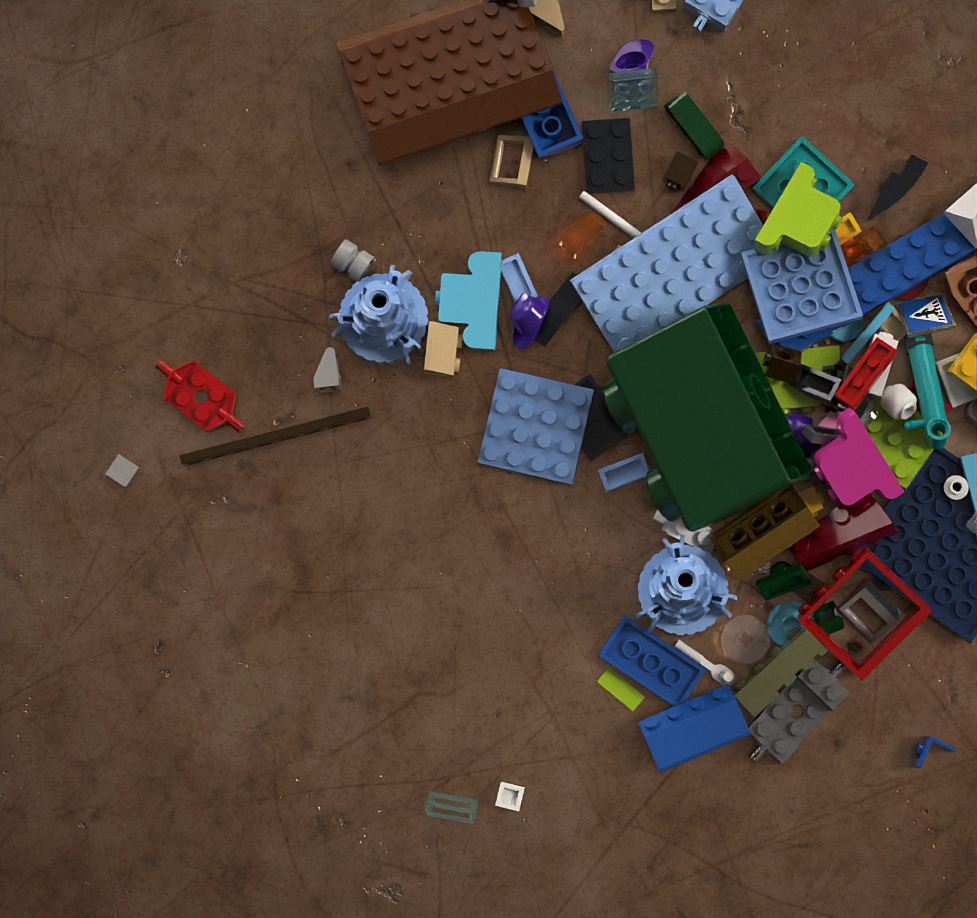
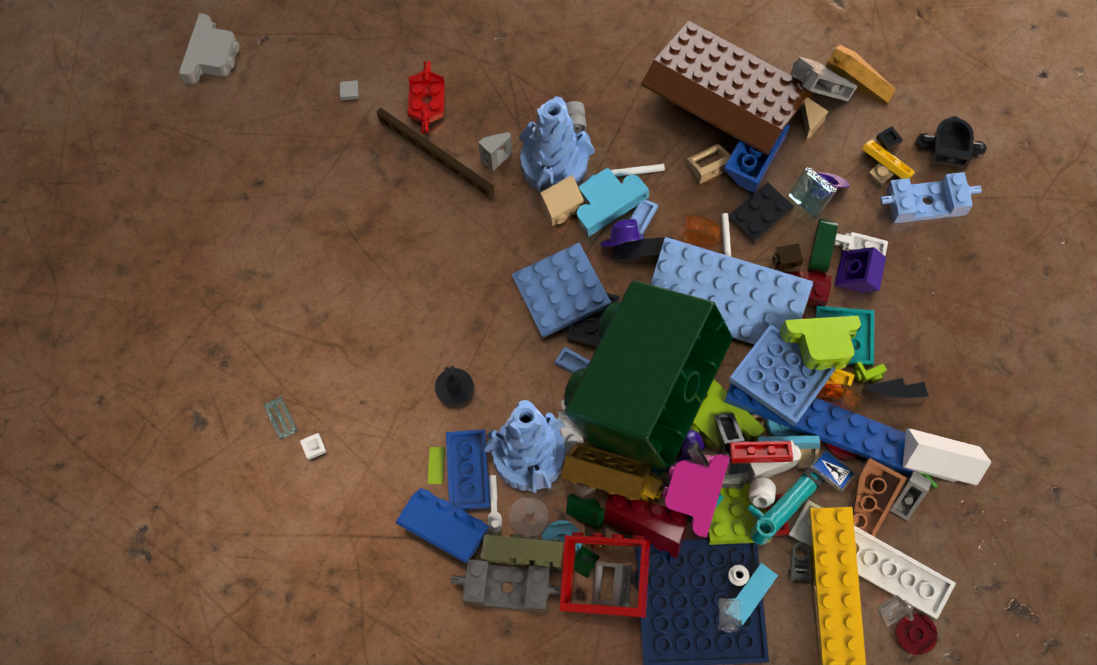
camera: 55 degrees right, 15 degrees down
dark brown brick [762,344,802,384] -> none
none -> black piece [435,366,474,408]
none -> white bar [611,164,665,177]
none -> white hinge [834,232,888,256]
none -> dark purple slope [835,247,886,293]
none -> lime bracket [853,361,887,385]

